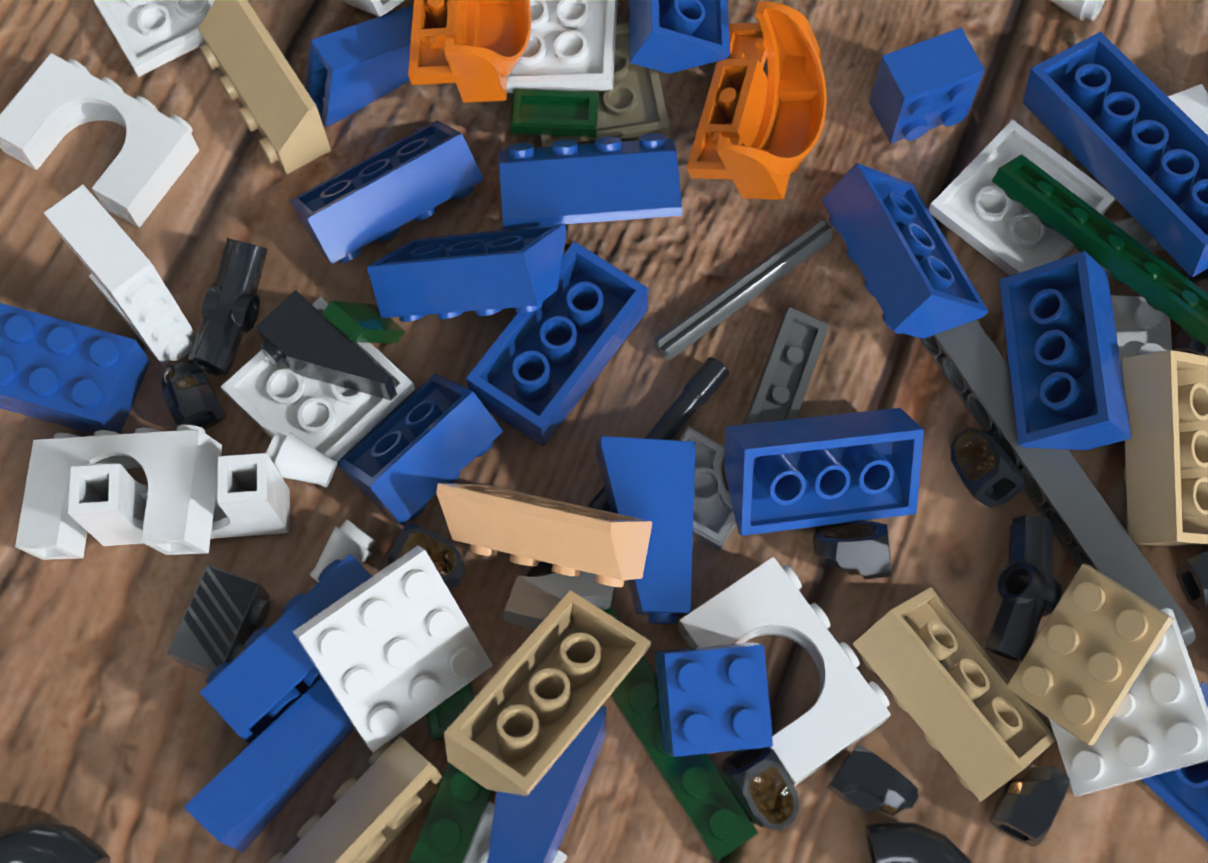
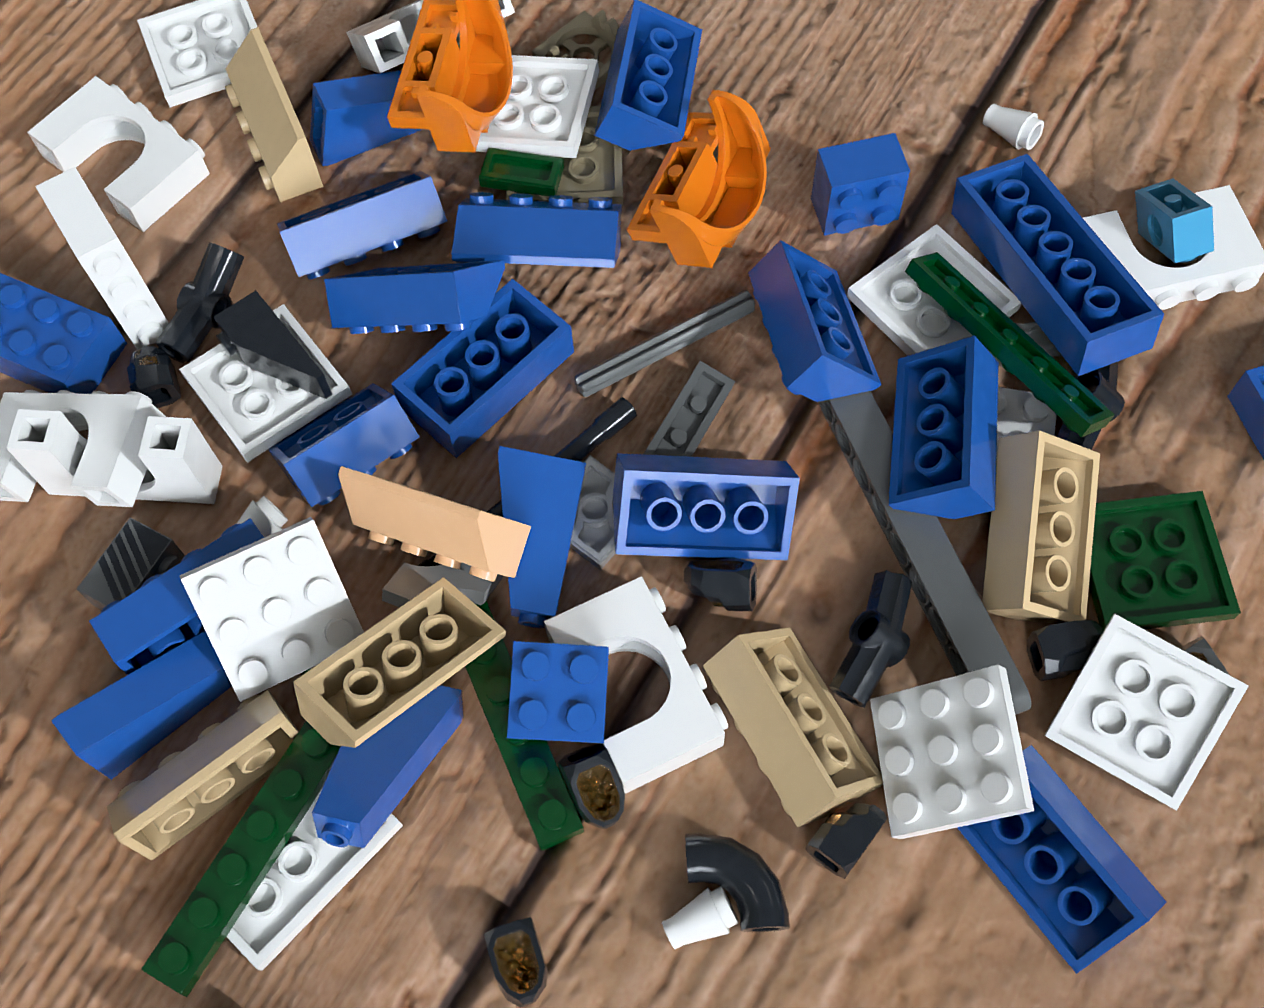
camera: 10 degrees right, 5 degrees down
white cone [266,432,337,487] -> none
dark green tile [322,301,405,344] -> none
rock [386,522,466,589] -> none
black rock [827,744,918,816] -> none
black rock [951,427,1024,507] -> none
tan plate [1006,564,1174,745] -> none

